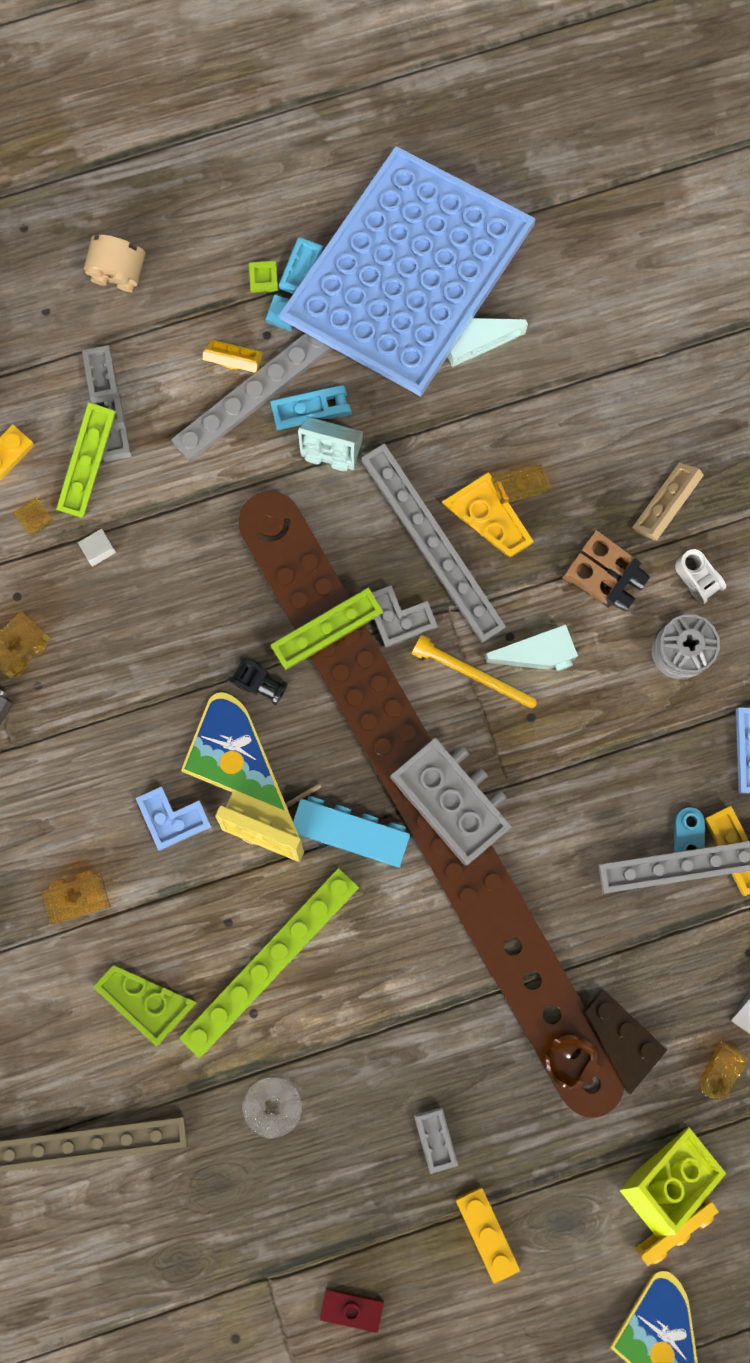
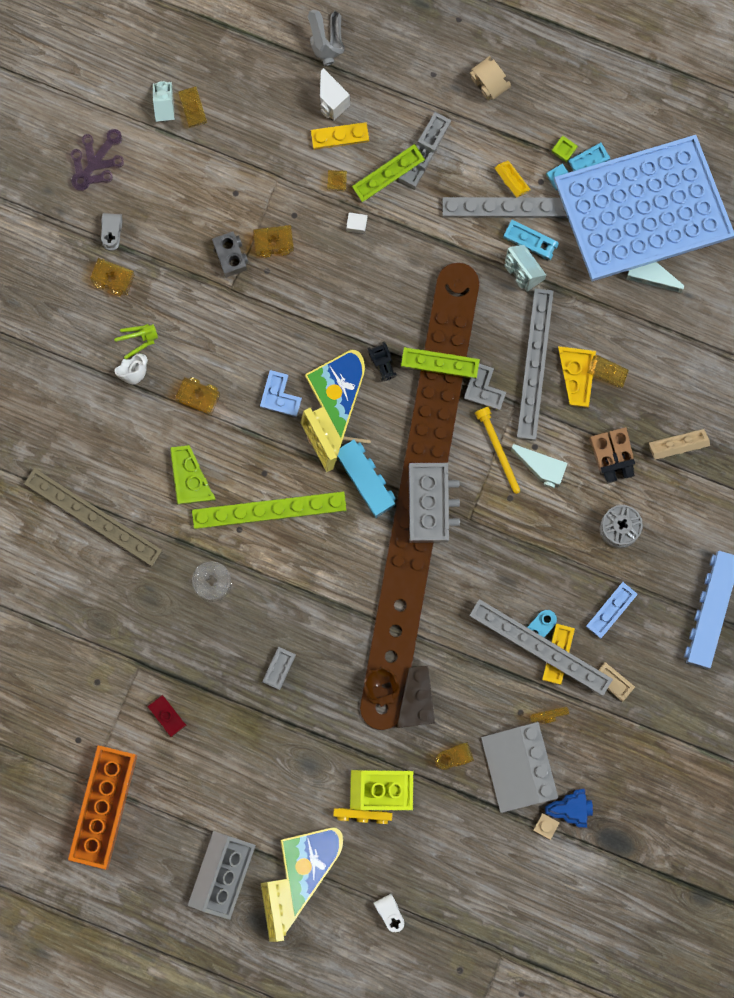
camera: 45 degrees right, 0 degrees up
yellow plate [455,1186,520,1284] -> none
white piece [675,549,726,605] -> none

